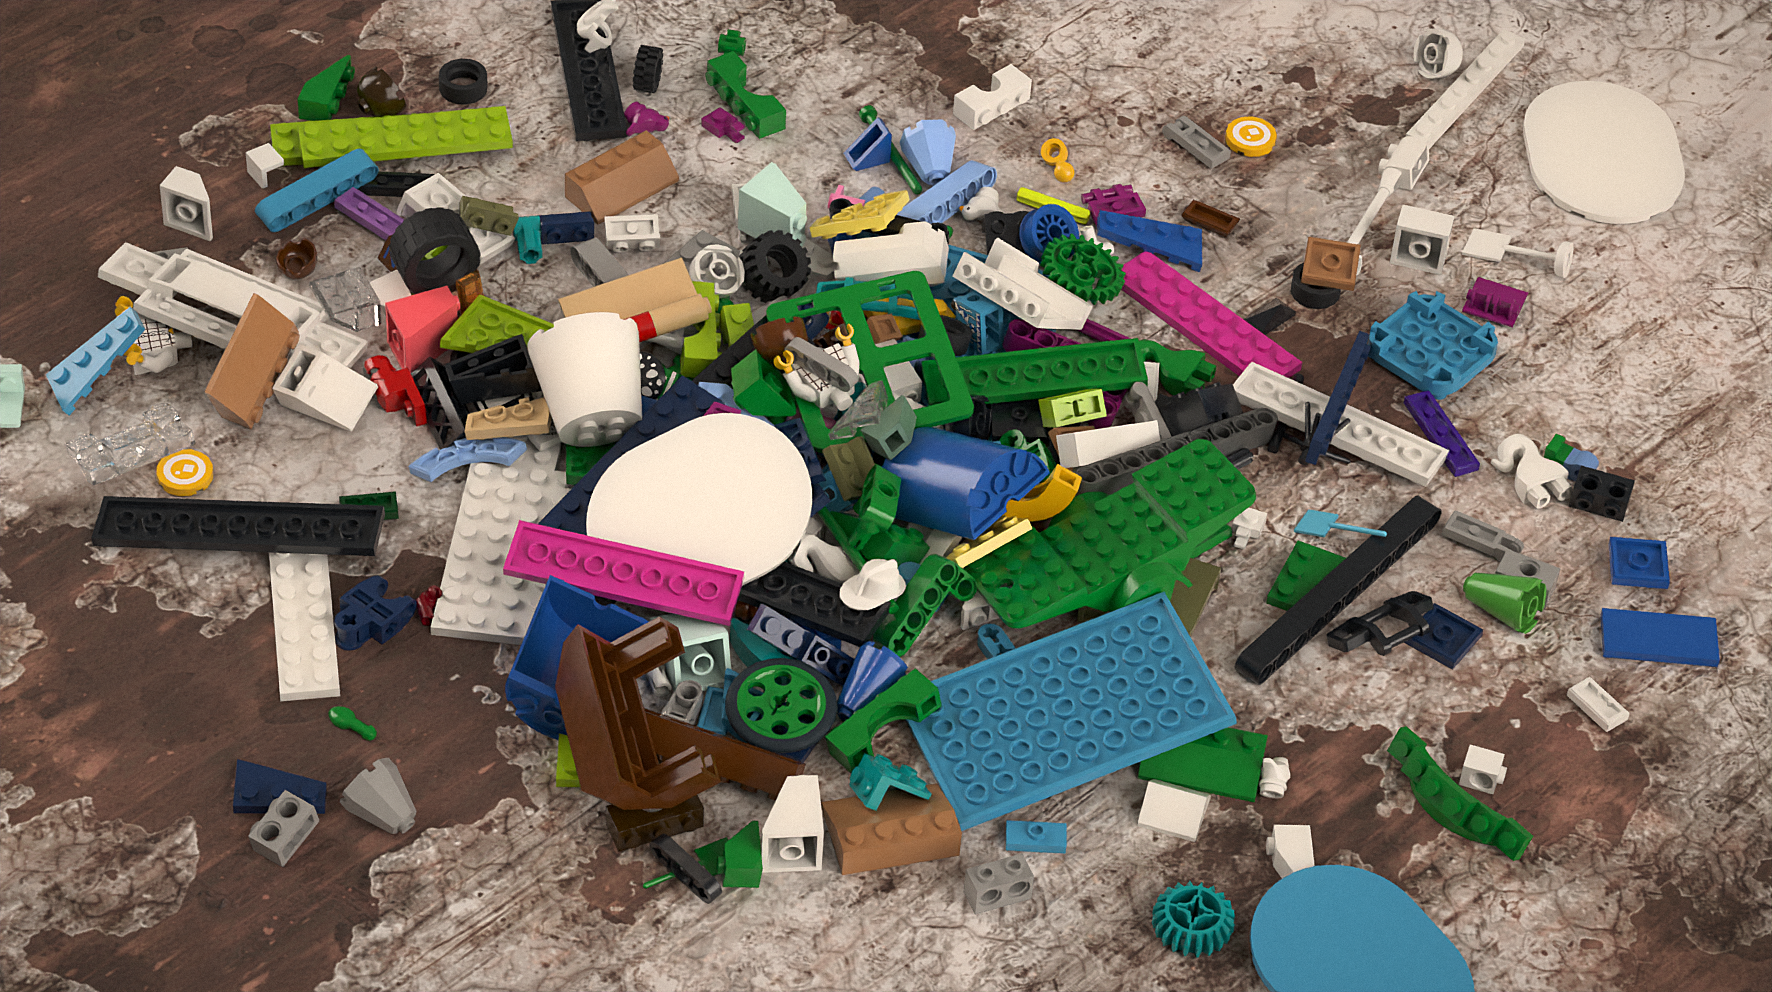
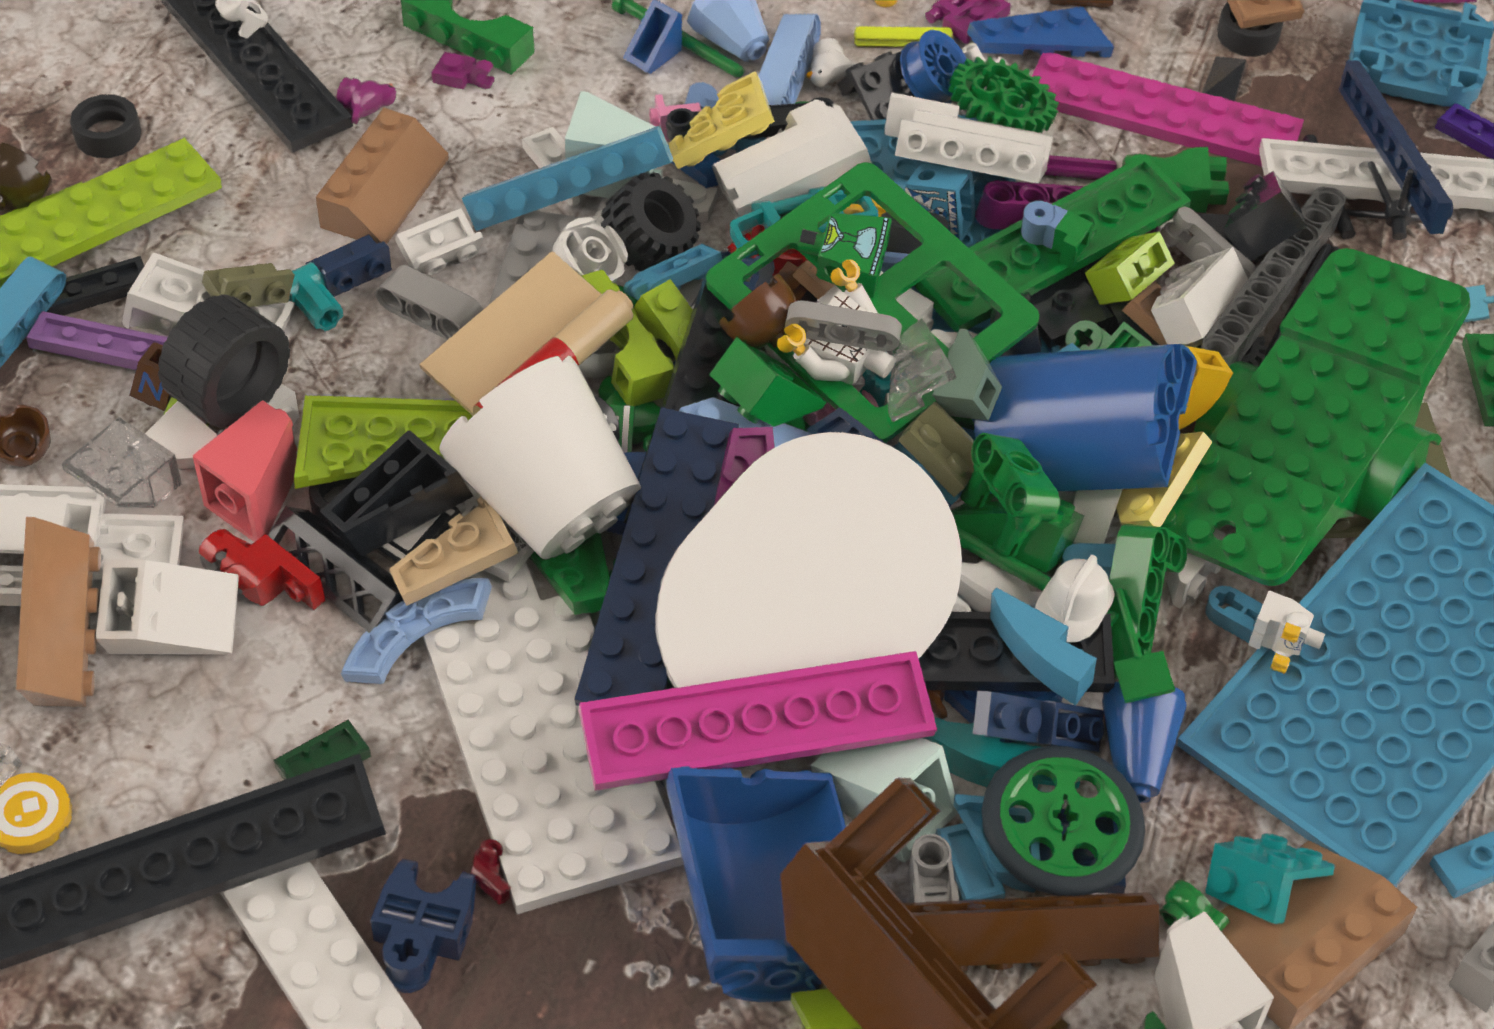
camera: 25 degrees left, 5 degrees up
clear orange tile [455,270,484,315] -> none
black tyre [633,45,664,93] -> none
green arch [825,668,942,773] -> none
none -> dark azure plate [462,126,673,231]
none -> dark azure hinge [624,244,723,300]
none -> green torso [798,213,892,298]
none -> dark azure slope [990,588,1097,706]
none -> leg [1021,201,1093,268]
none -> green piece [1113,587,1175,703]
none -> green piece [1159,879,1230,932]
none -> white piece [1248,591,1325,674]

